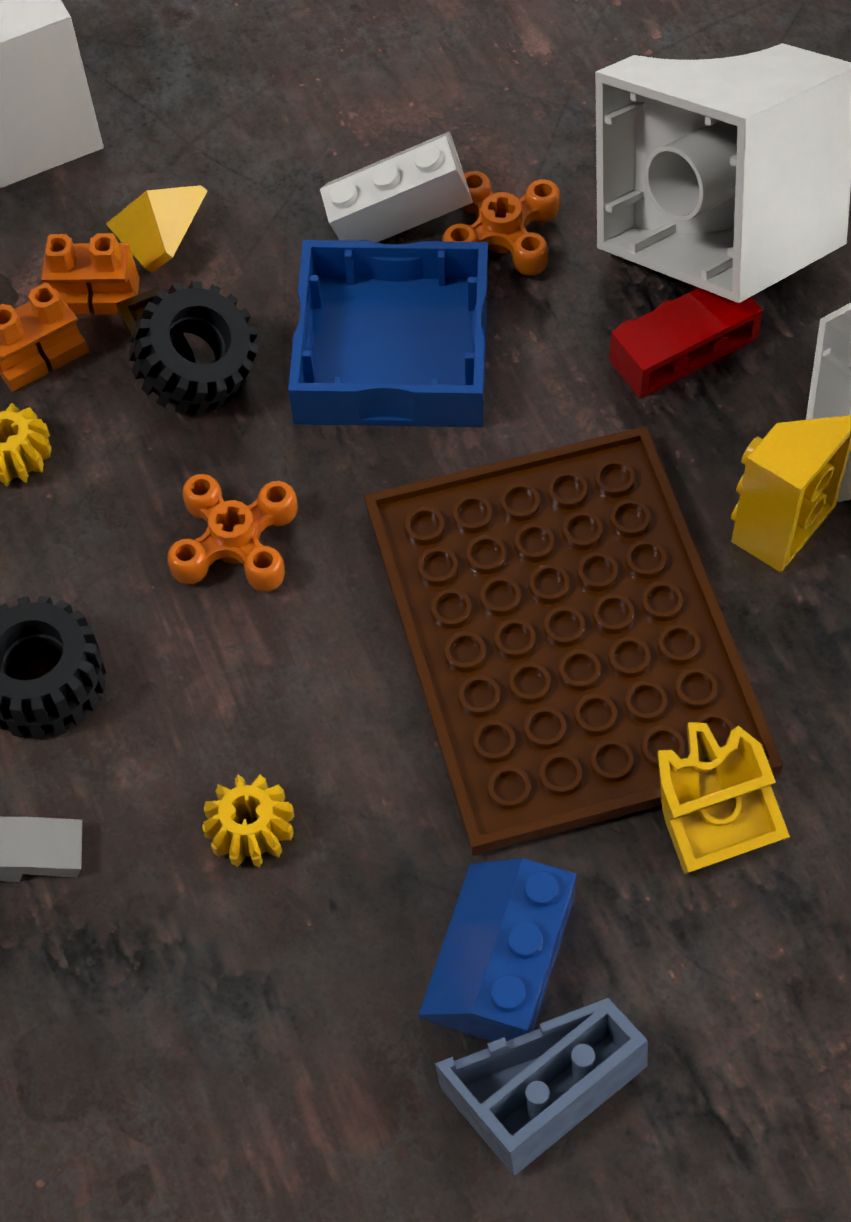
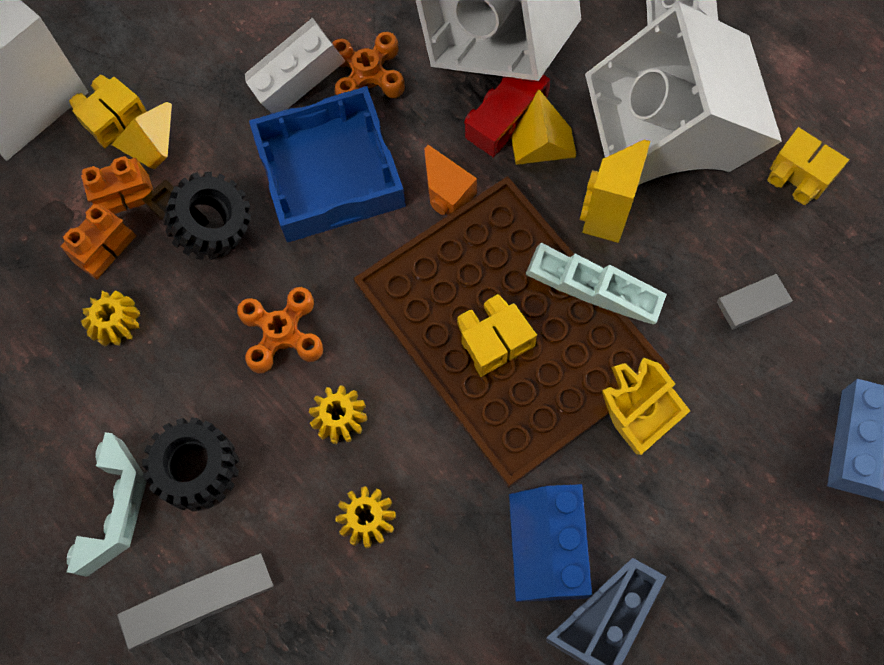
camera: 20 degrees left, 10 degrees up
none -> yellow hips [69,75,147,149]
none -> yellow gear [309,385,367,444]
none -> orange slope [424,145,477,215]
none -> yellow hips [457,294,537,377]
none -> yellow slope [511,89,576,165]
none -> light aqua slope [526,243,667,324]

